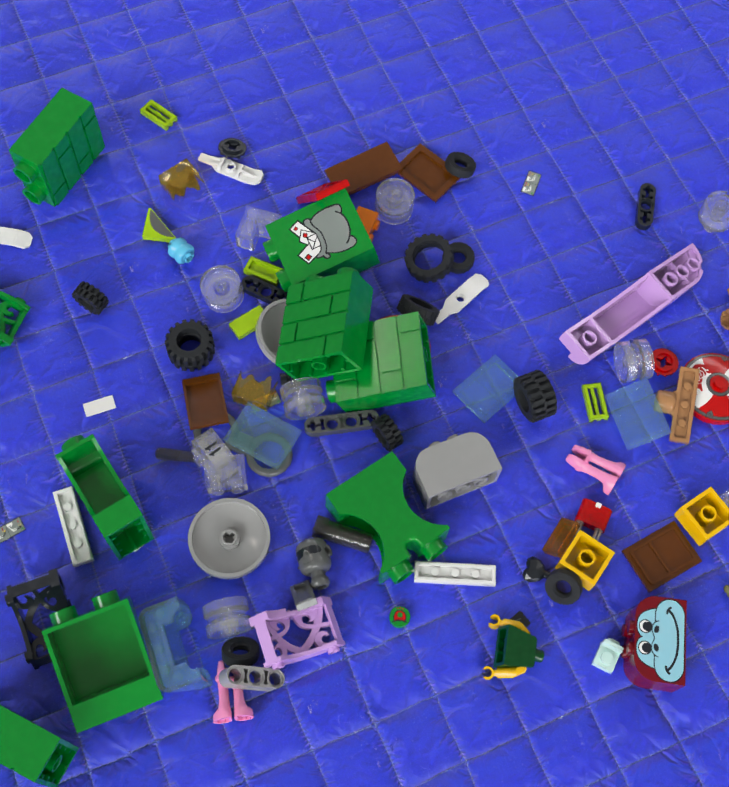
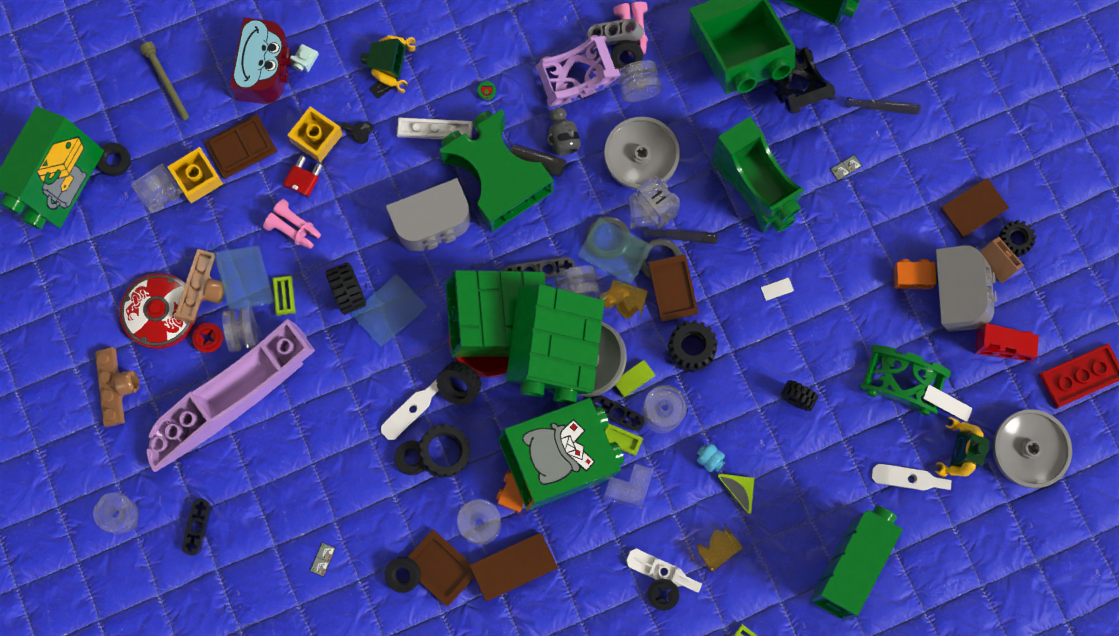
camera: 175 degrees left, 10 degrees up
white tile [53,486,94,568] -> none
clear light blue windscreen [138,596,213,693] -> none
dark grey tile [290,580,318,611] -> none
red tile [296,179,350,204] -> none
black tyre [371,414,404,452] -> none
clear orange tile [542,518,580,558] -> none
black tyre [545,568,583,605] -> none

